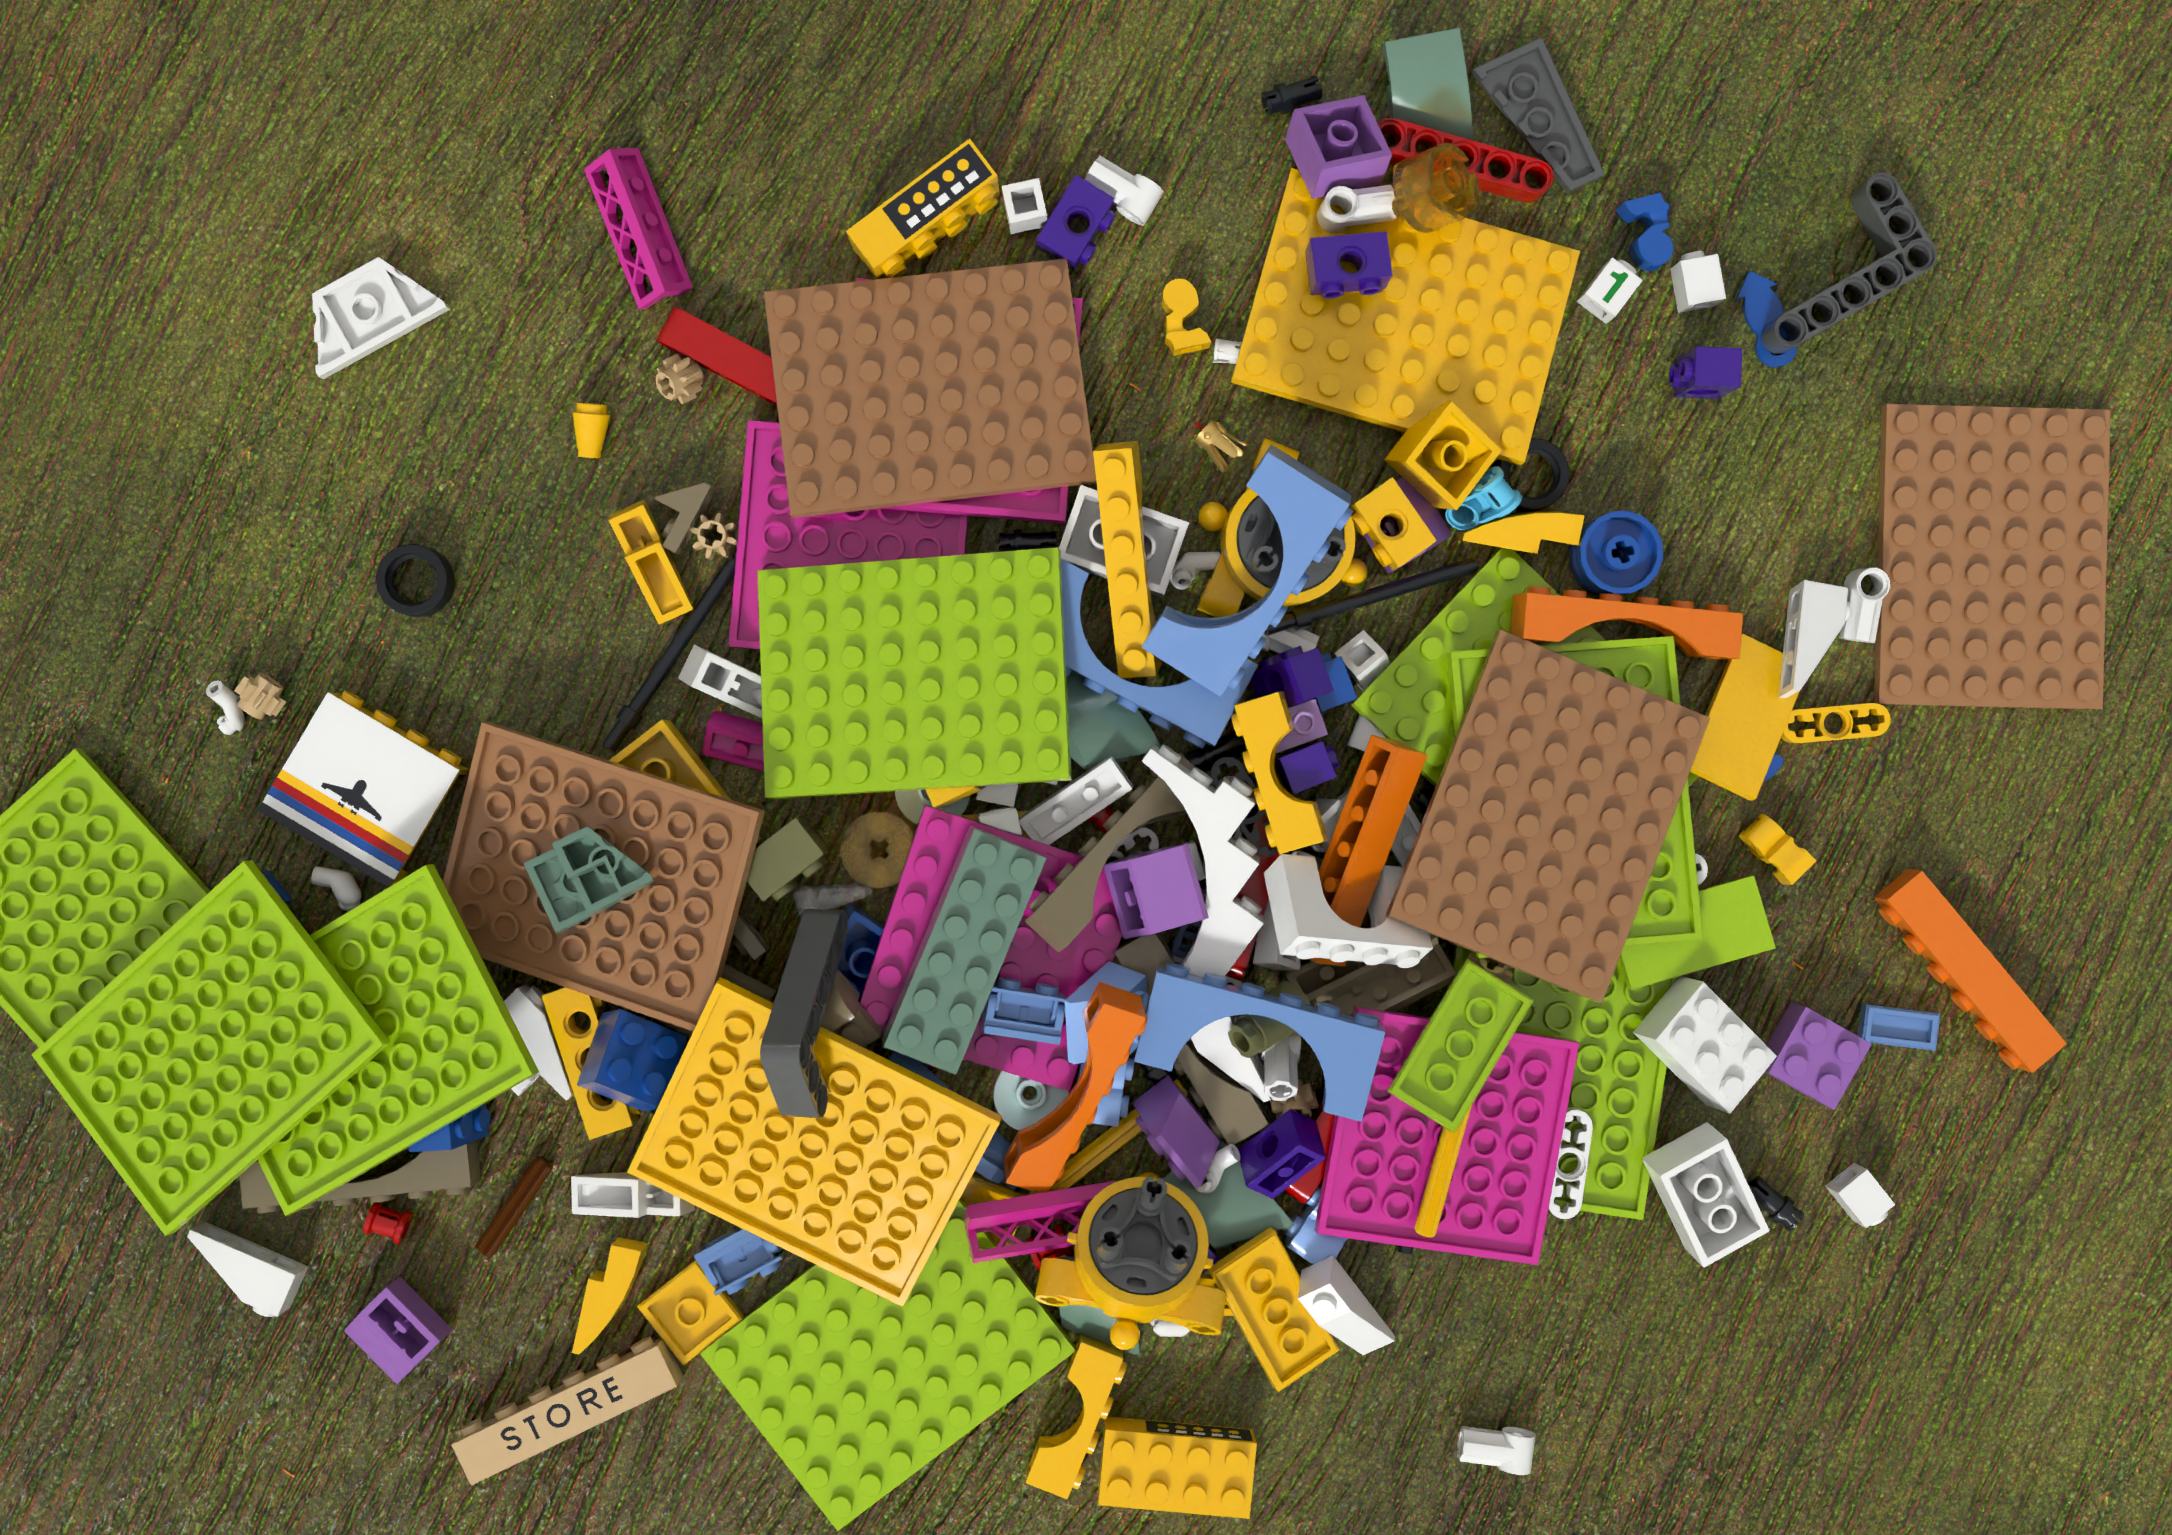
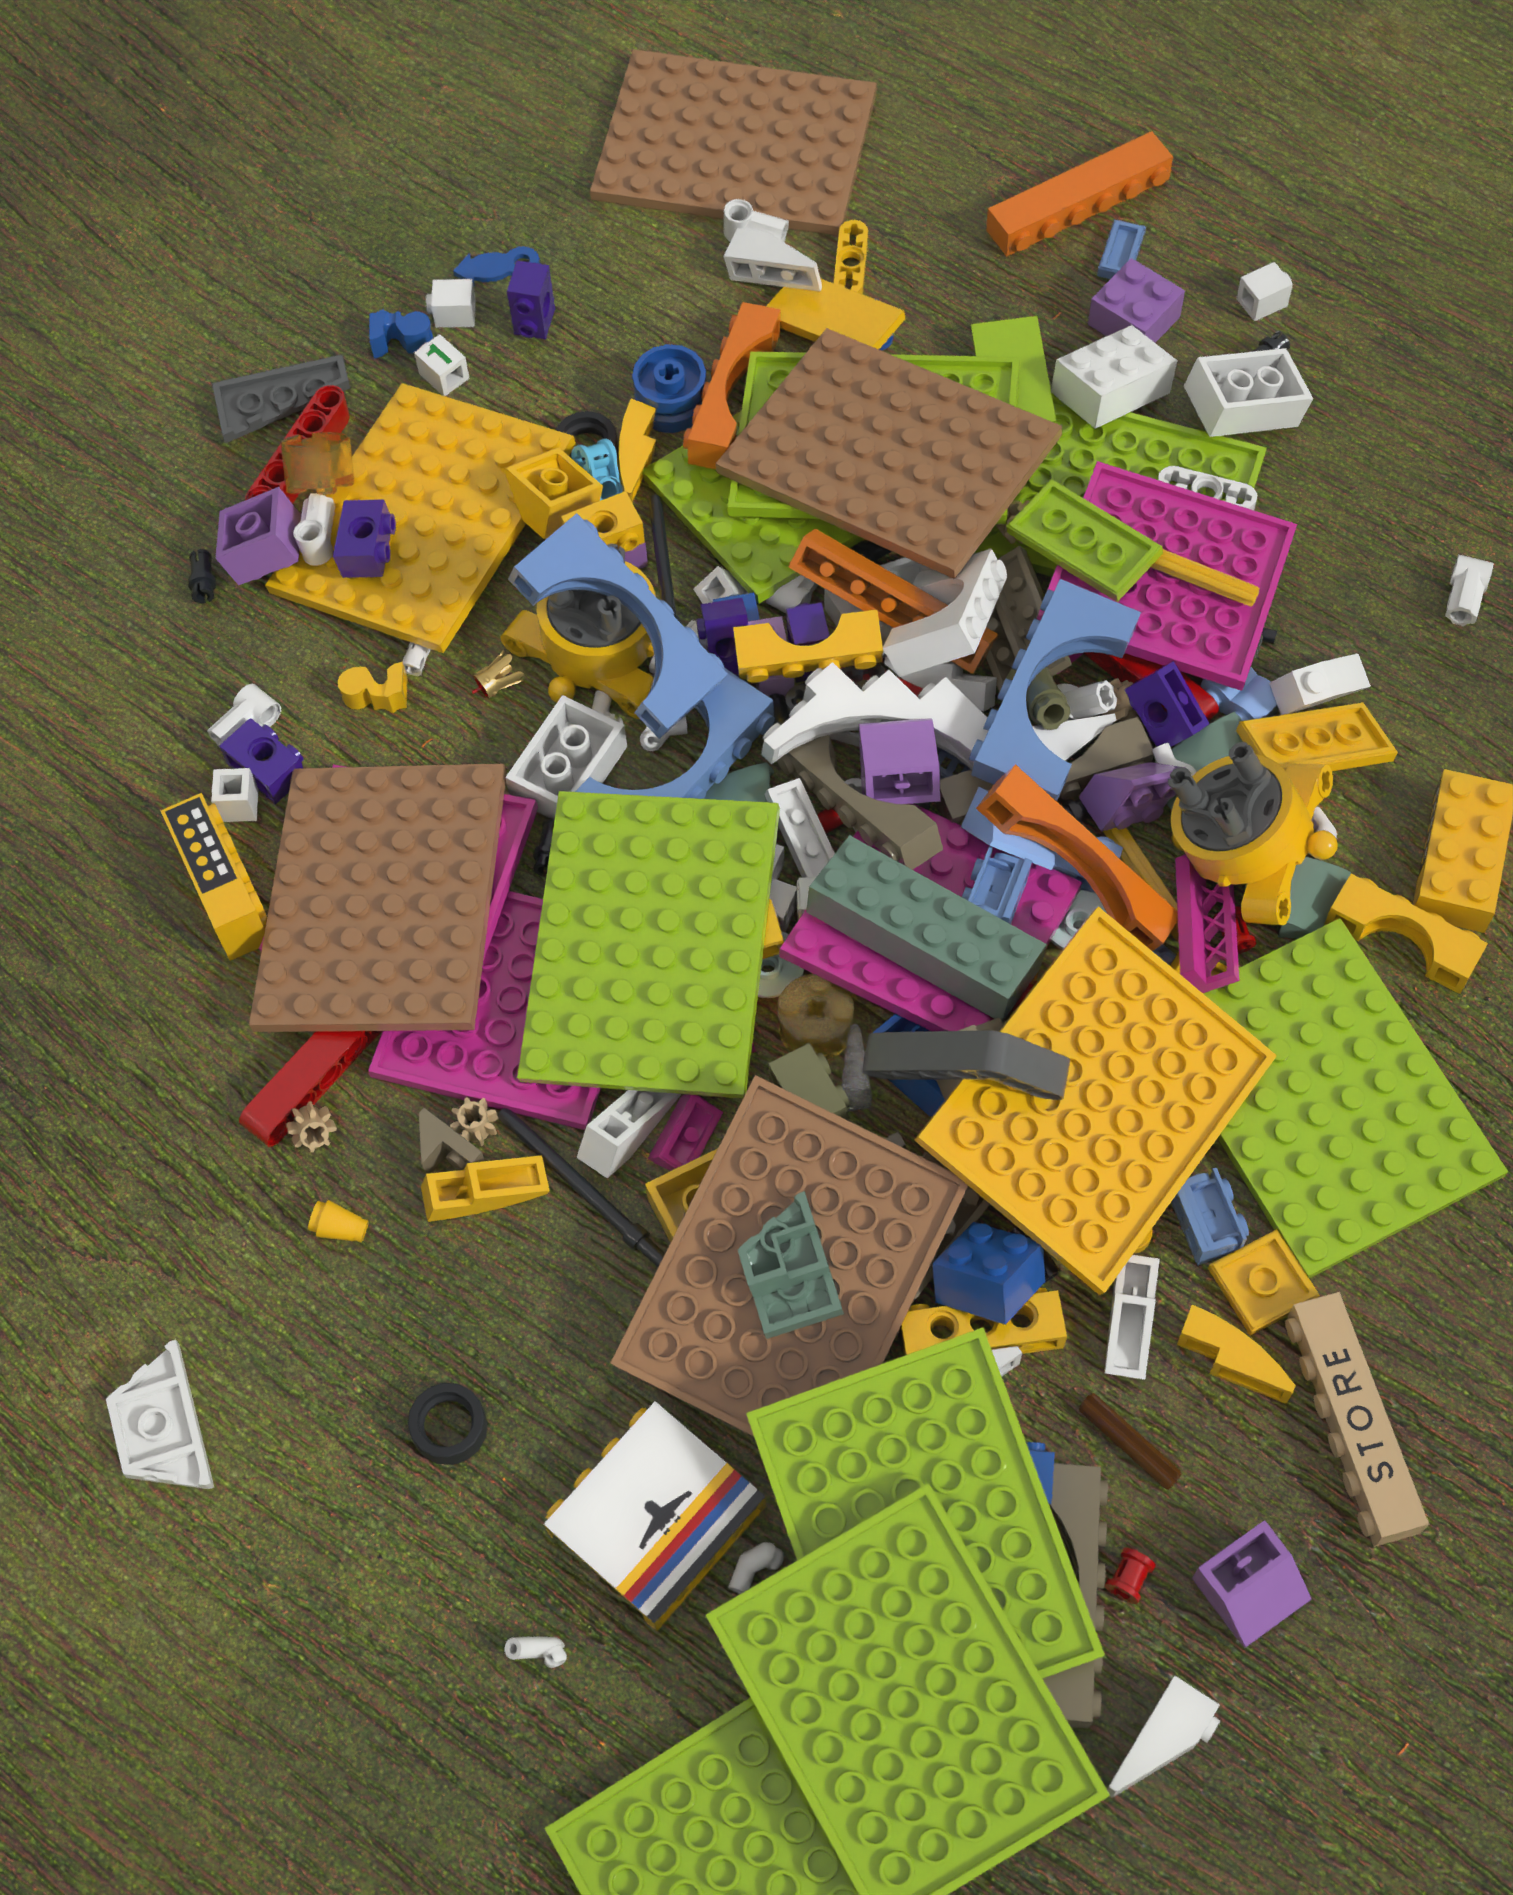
camera: 75 degrees left, 25 degrees down
tan gear [234,673,287,720] -> none
dark pink fence [584,148,693,310] -> none
yellow arch [1093,441,1162,678] -> none
sand green slope [1383,28,1473,140] -> none
yellow leg [1739,813,1817,885] -> none
dark grey beam [1761,172,1937,354] -> none

